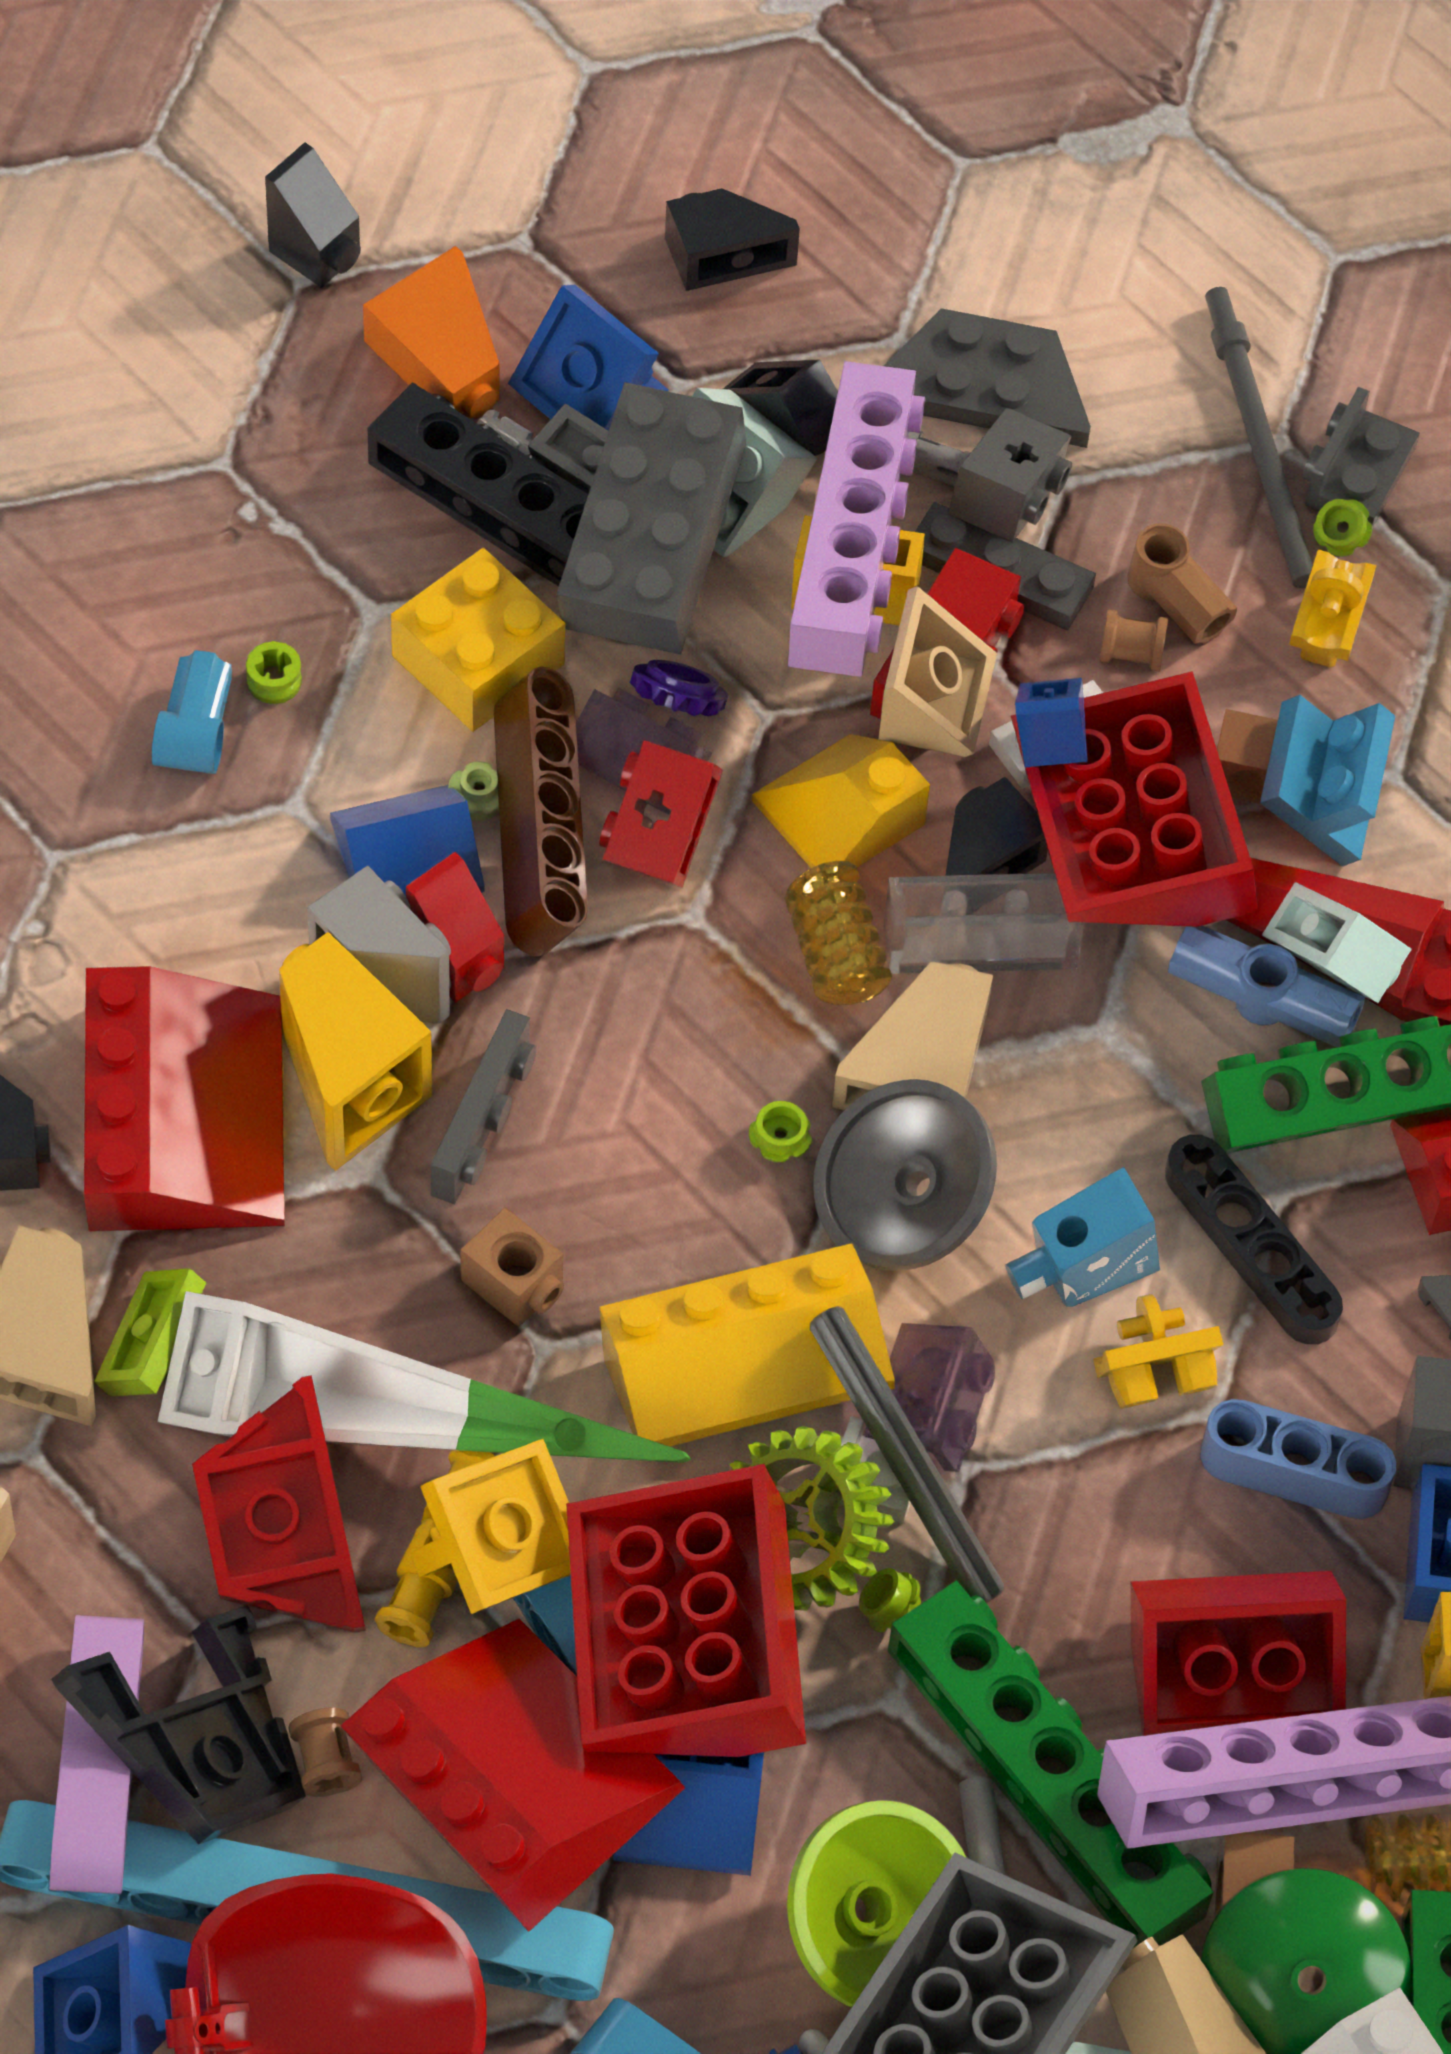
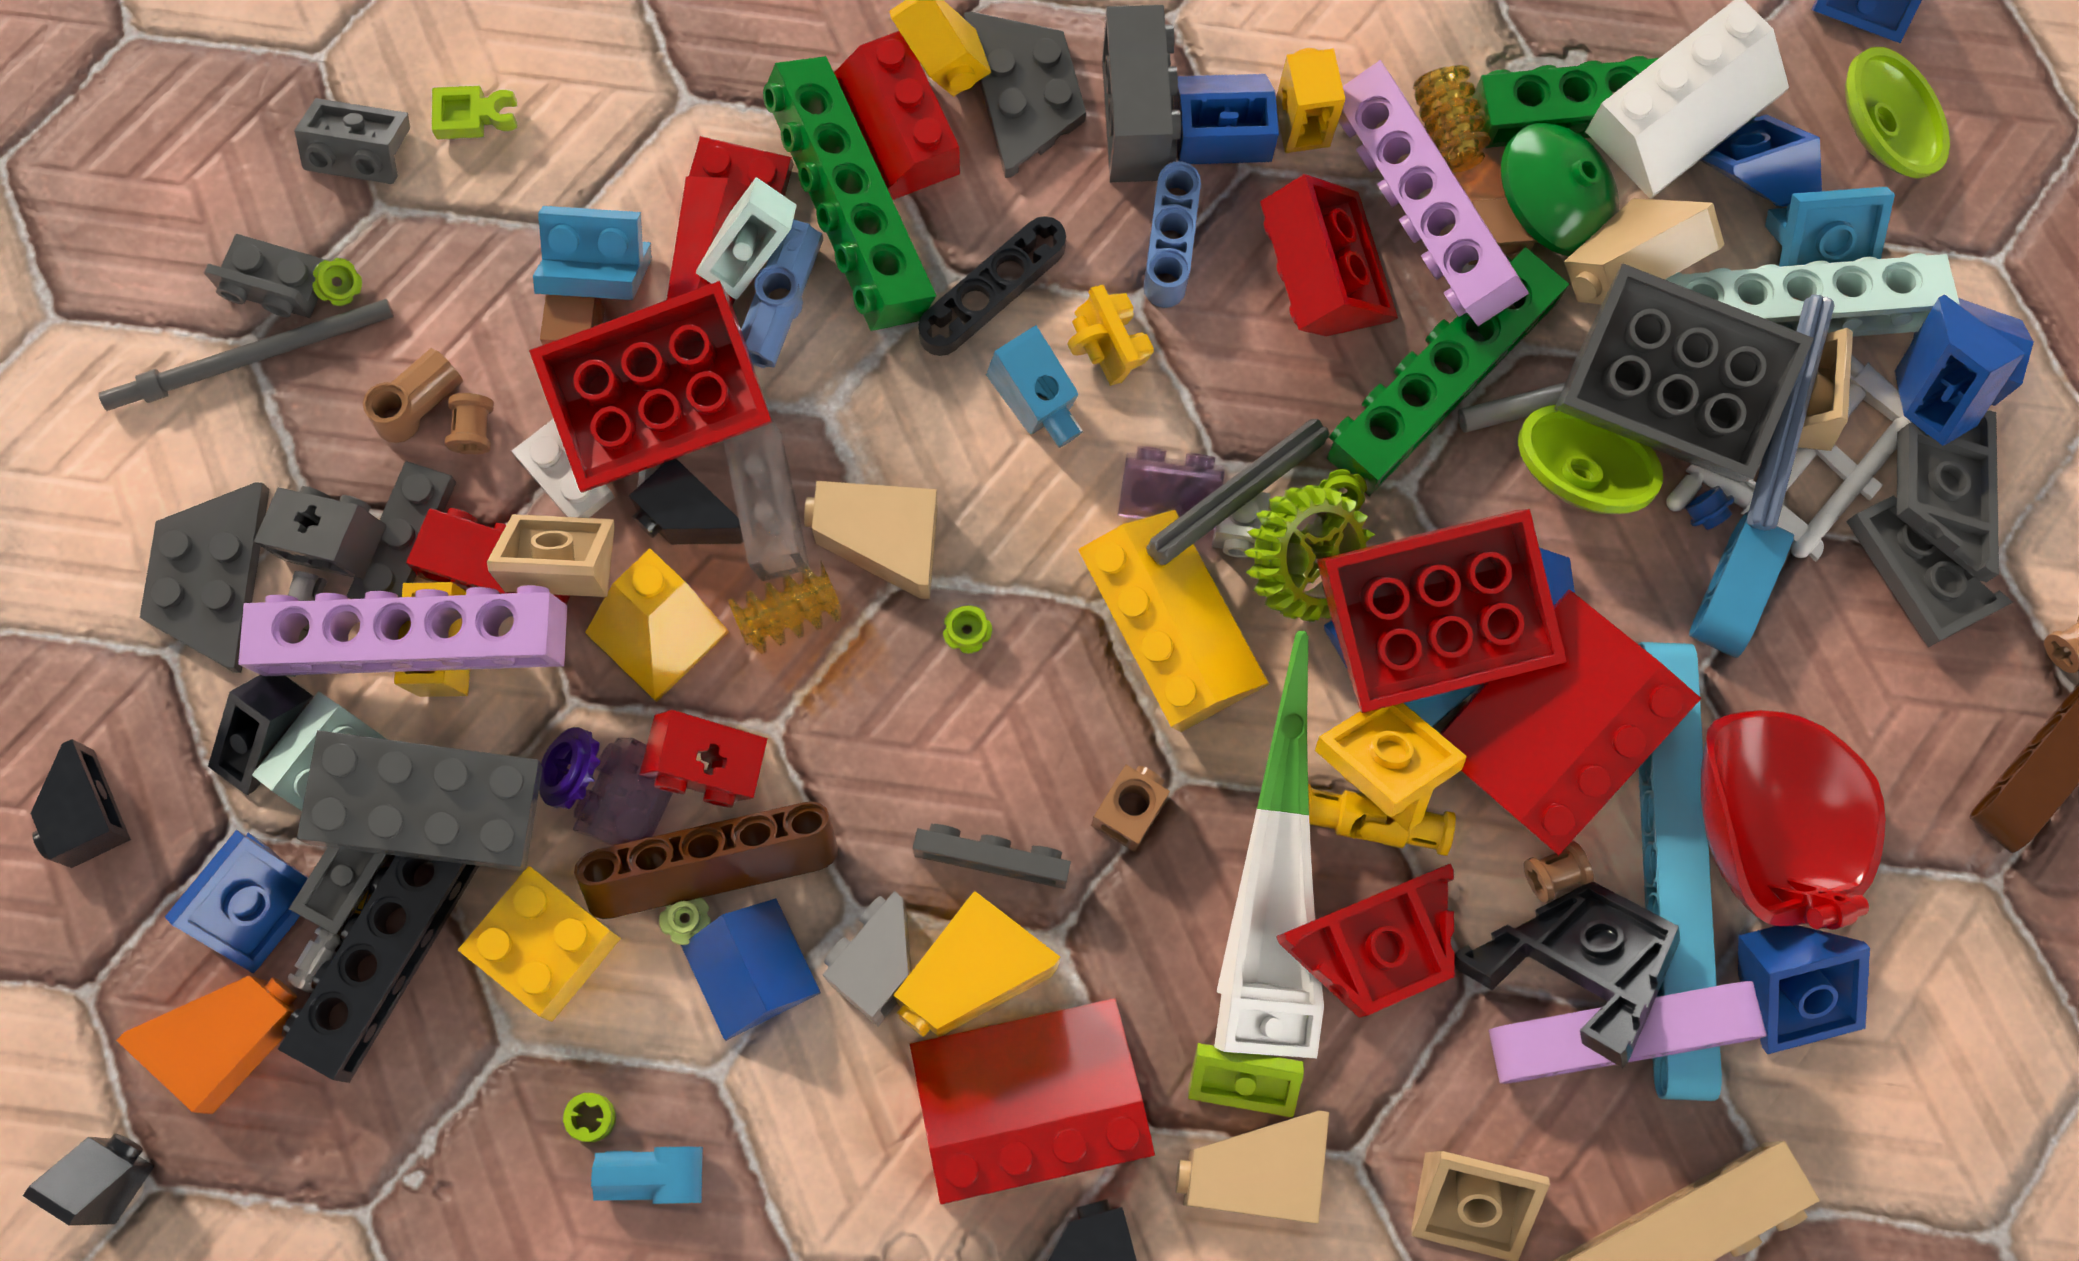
camera: 100 degrees left, 15 degrees up
red slope [406,852,504,1003] -> none
flat silver dish [813,1079,997,1271] -> none
blue slope [1015,678,1087,767] -> none
yellow hips [1289,549,1377,667] -> none

